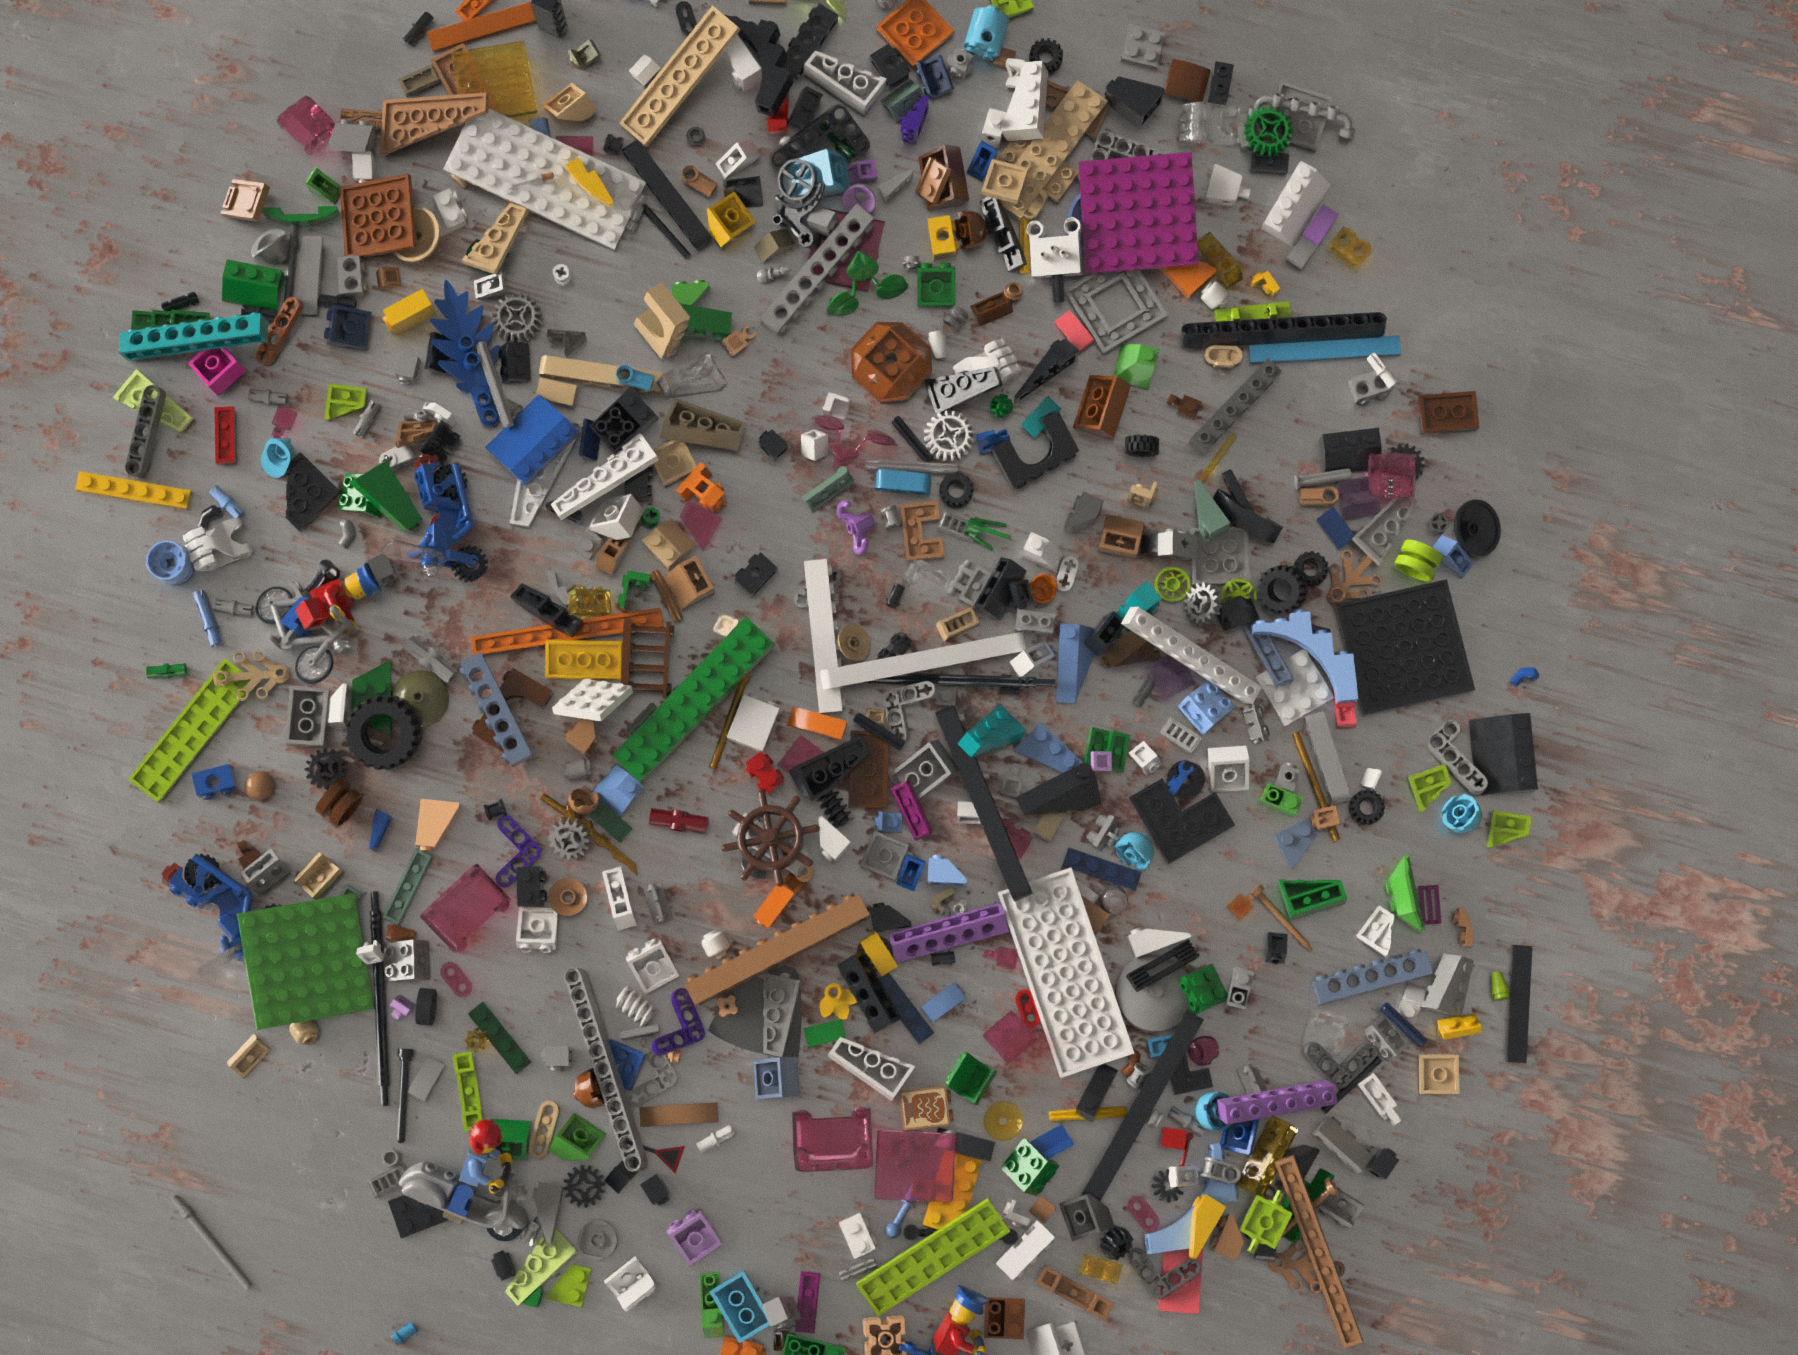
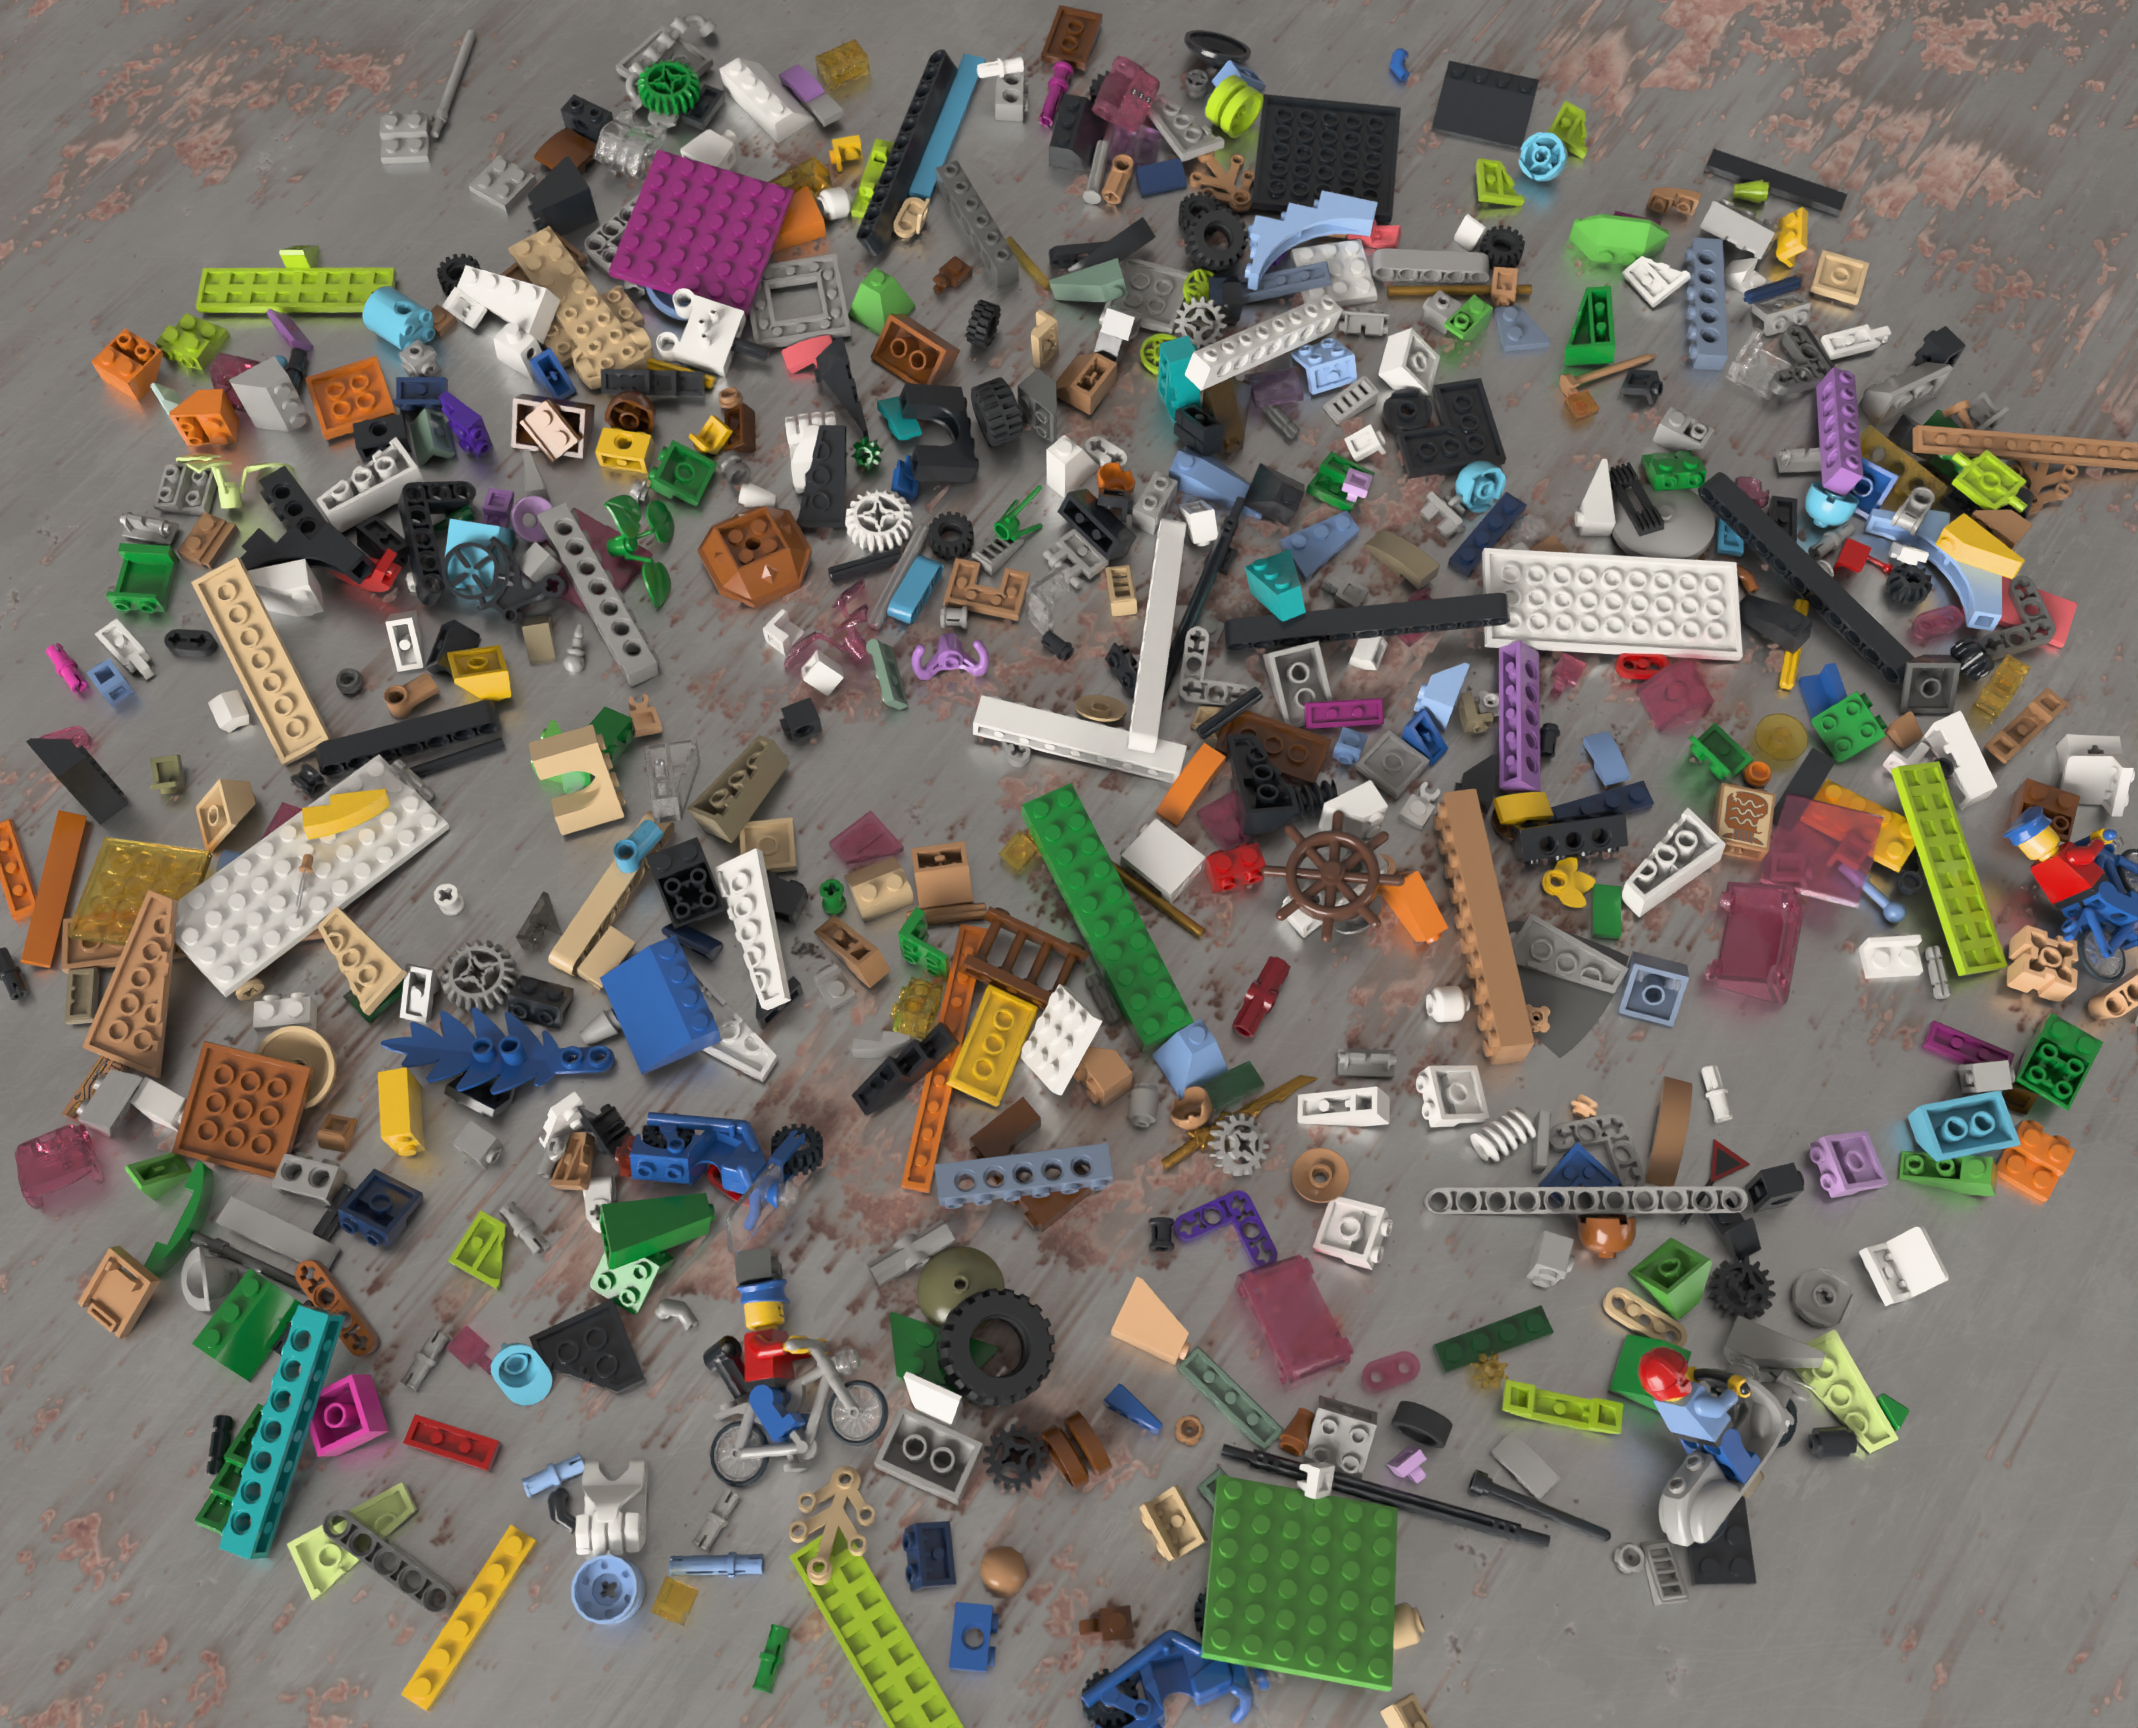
camera: 70 degrees left, 15 degrees down
light grey brick [240,849,290,896] -> none
red panel [295,597,329,629] -> none
dark azure pin [391,1321,418,1345] -> none
light grey axle [476,342,514,428] -> none
black bracket [516,866,547,907] -> none
lime wing [545,1264,592,1308] -> none
white slope [589,494,644,540] -> none
dark purple beam [652,988,705,1056] -> none
orange tile [676,462,727,513] -> none
black brick [734,552,778,598] -> none
tan plate [981,159,1028,204] -> none
black wedge [1016,762,1101,815] -> none
light grey bush [1127,1063,1151,1089] -> none
blue plate [1168,760,1194,795] -> none
light grey beam [1428,720,1488,795] -> none
none -> clear yellow panel [651,1576,698,1626]
none -> yellow bracket [688,415,733,455]
none -> dark blue bracket [902,1521,956,1591]
none -> black tyre [971,377,1023,447]
none -> magenta pin [1038,61,1074,127]
none -> medium nougat plate [1175,1415,1204,1445]
none -> black slope [1244,463,1305,526]
none -> white plate [1398,782,1440,831]
none -> orange plate [1744,761,1771,787]

